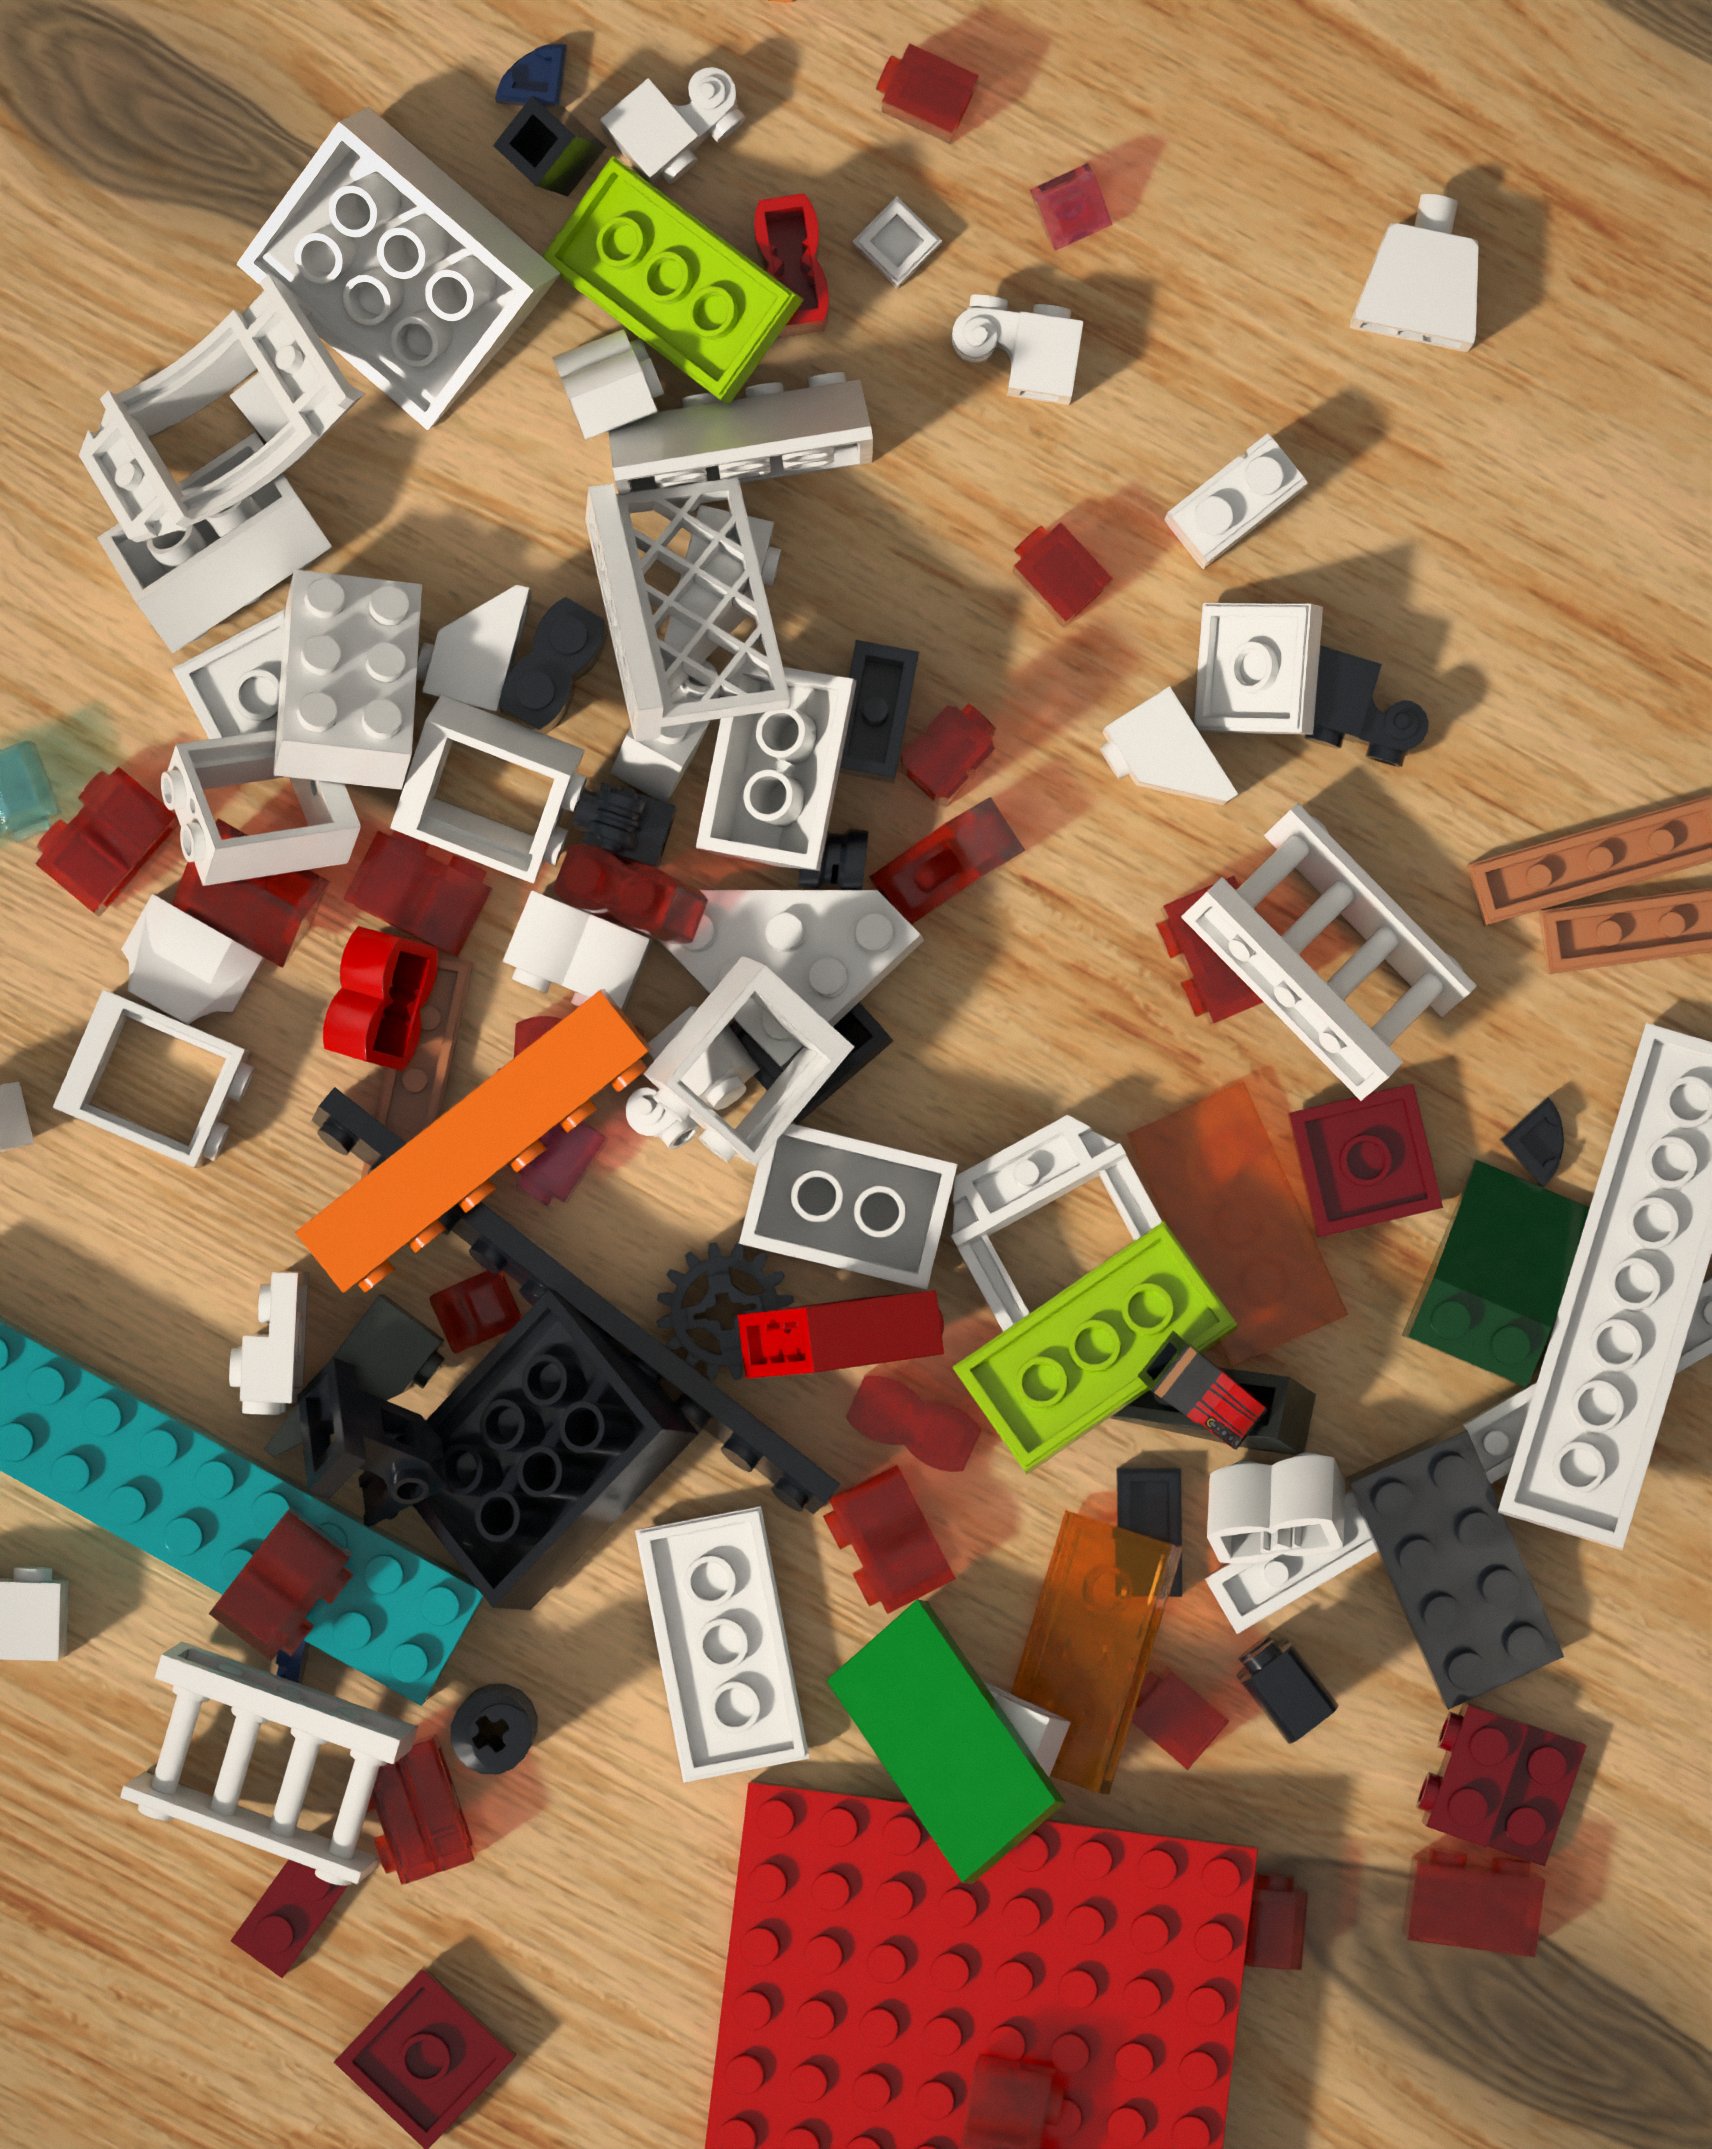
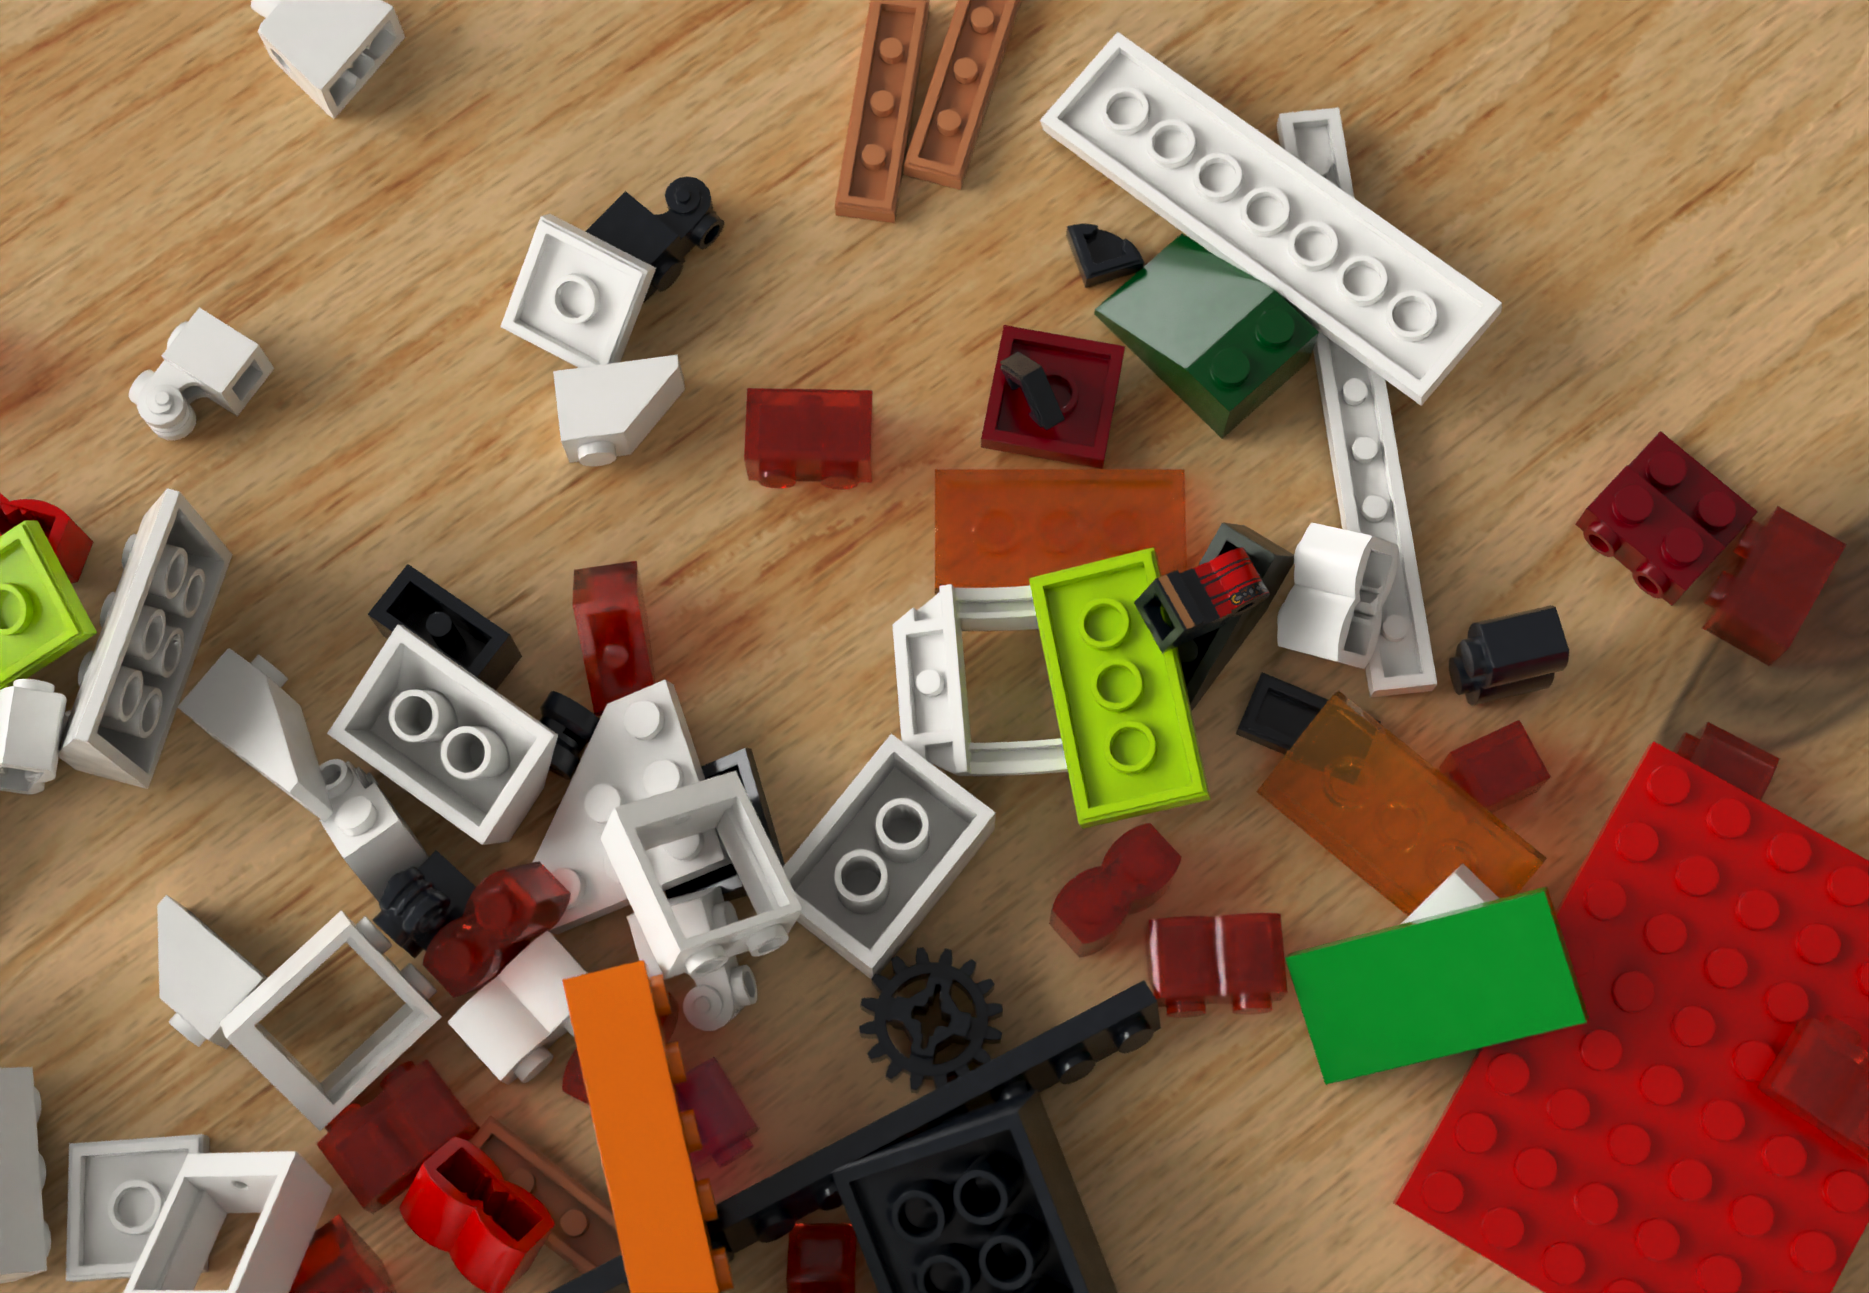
camera: 60 degrees left, 15 degrees down
white brick [273,569,422,790] -> none
black brick [500,597,608,734] -> none
white fence [585,477,790,742] -> none
white piece [635,1505,810,1783] -> none
red window [738,1290,944,1379] -> none
white tile [852,196,942,289] -> none
clear red brick [900,703,997,807] -> none
clear red brick [1012,522,1113,628] -> none
clear pink plate [1030,163,1113,251] -> none
white brick [1164,433,1307,570] -> none
white fence [1181,803,1477,1101] -> none
black plate [1345,1425,1564,1710] -> none
none -> black tile [1000,351,1065,430]

